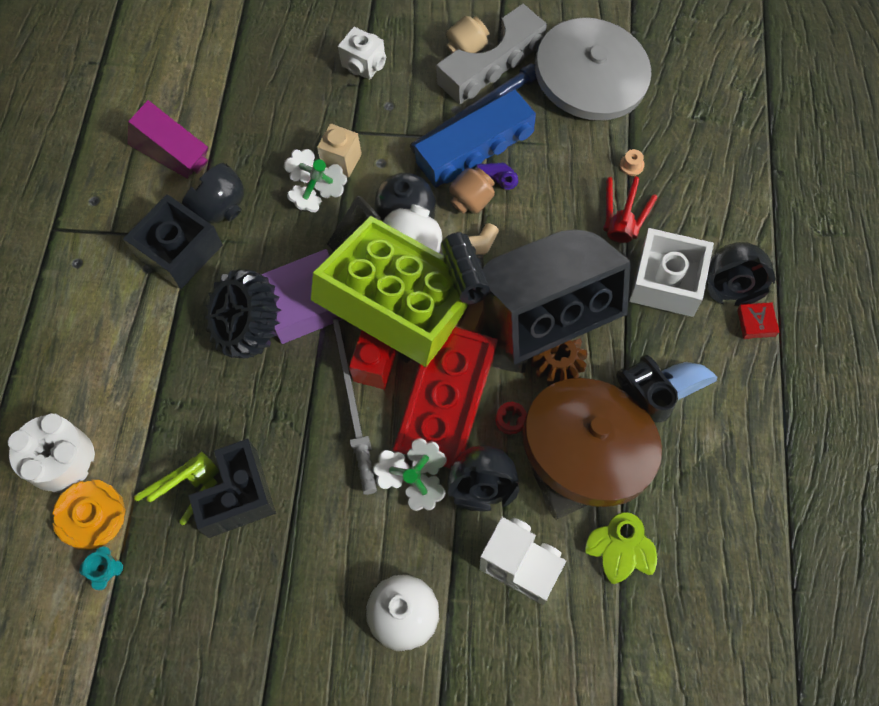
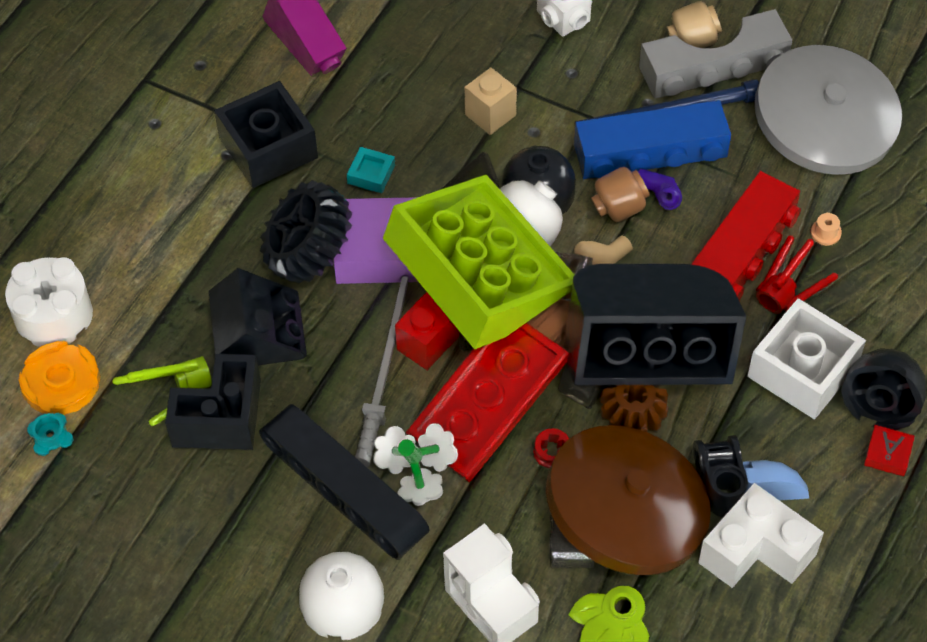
camera: 20 degrees right, 10 degrees down
black cylinder [181,163,244,224] -> none
white plant [284,149,347,212] -> none
black axle [440,232,490,304] -> none
black cylinder [448,445,519,512] -> none
none -> black slope [208,268,307,366]
none -> black beam [259,404,430,560]
none -> teal plate [347,147,395,193]
none -> red brick [691,171,801,301]
none -> white brick [699,483,824,588]

